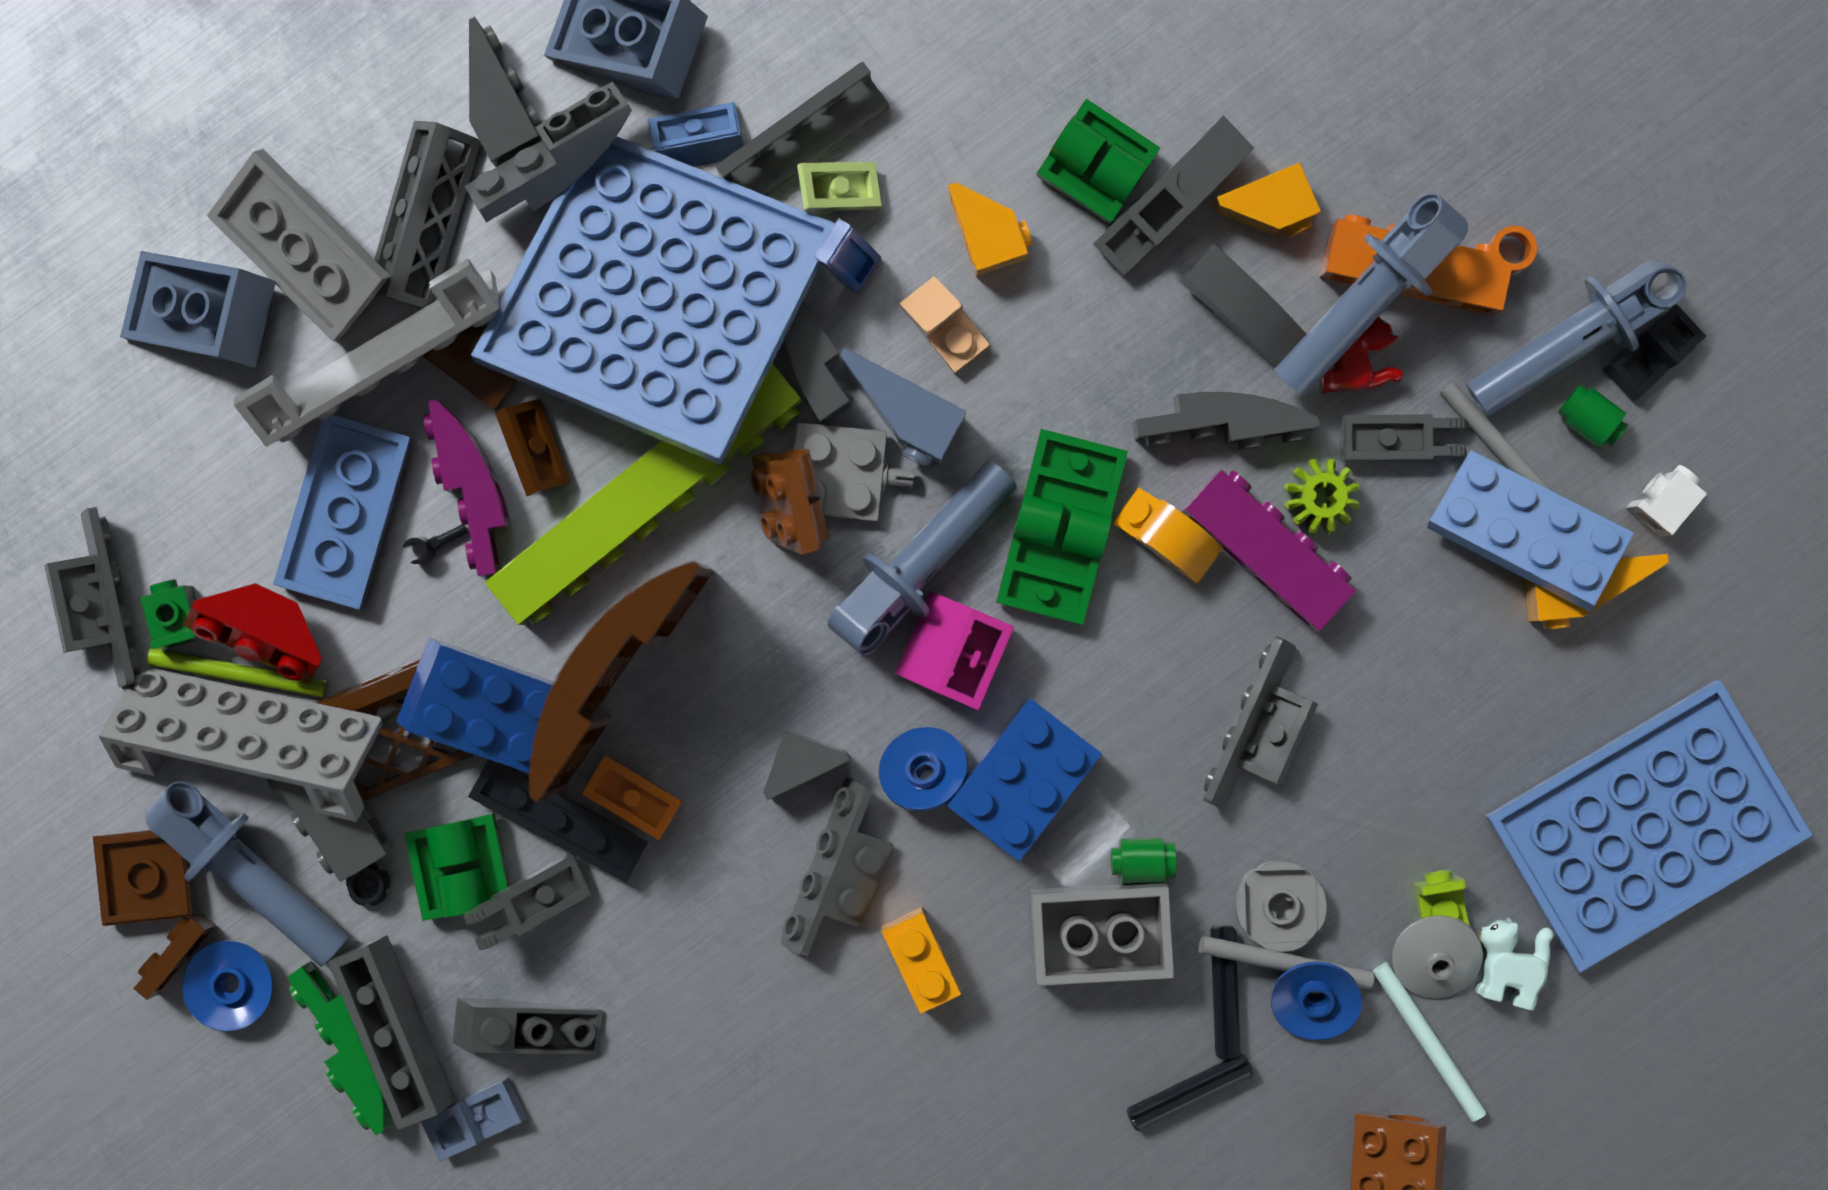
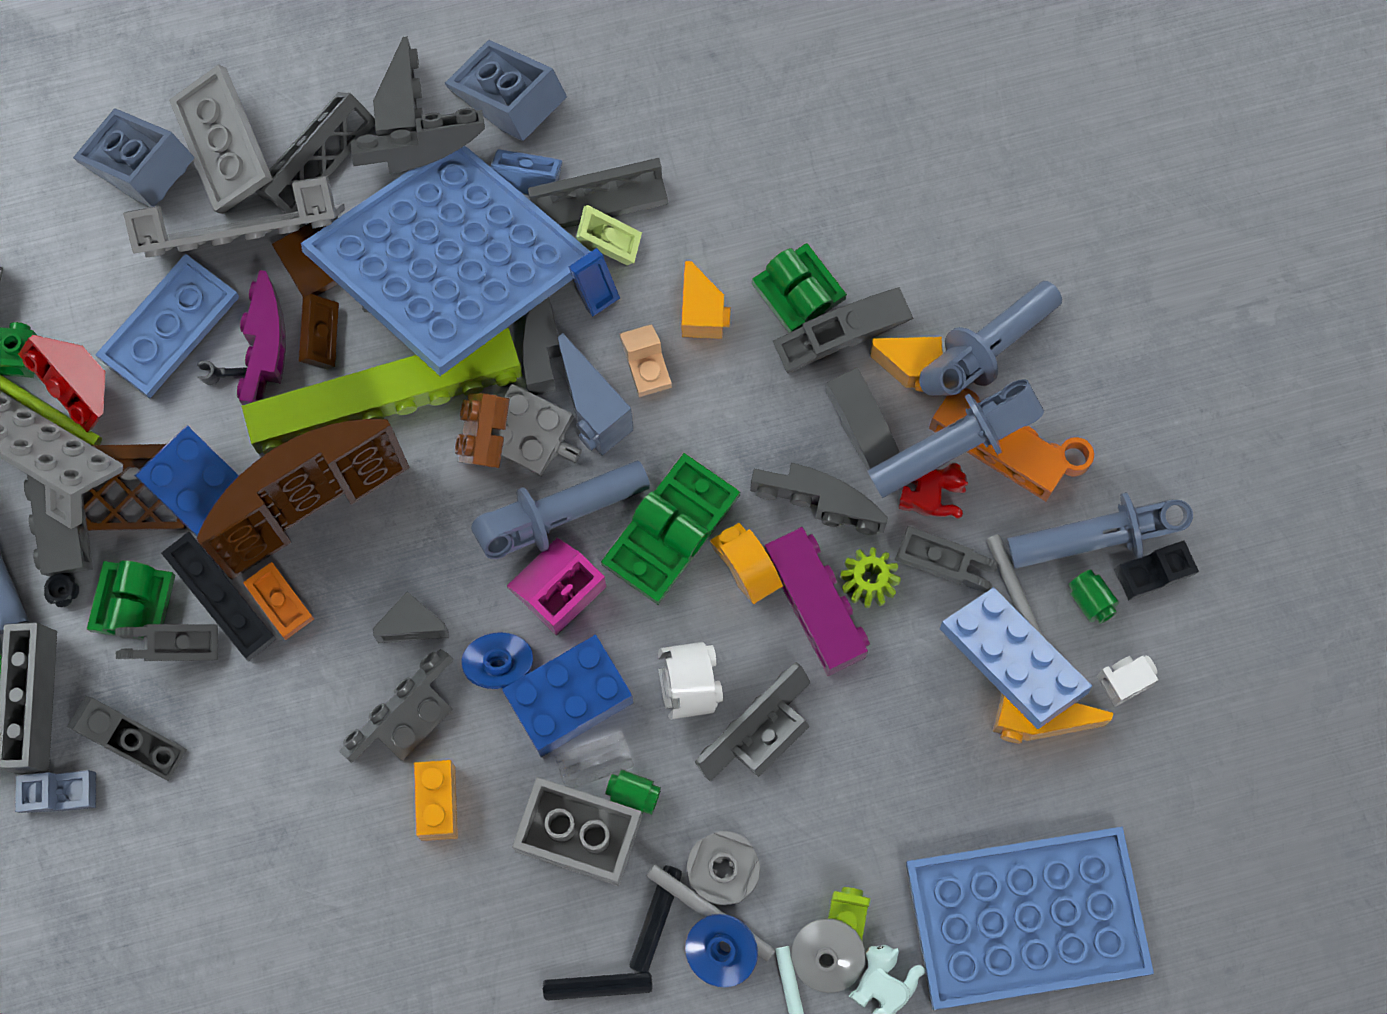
camera: 25 degrees right, 15 degrees down
none -> white brick [658,642,723,720]
none -> sand blue piece [919,281,1062,396]

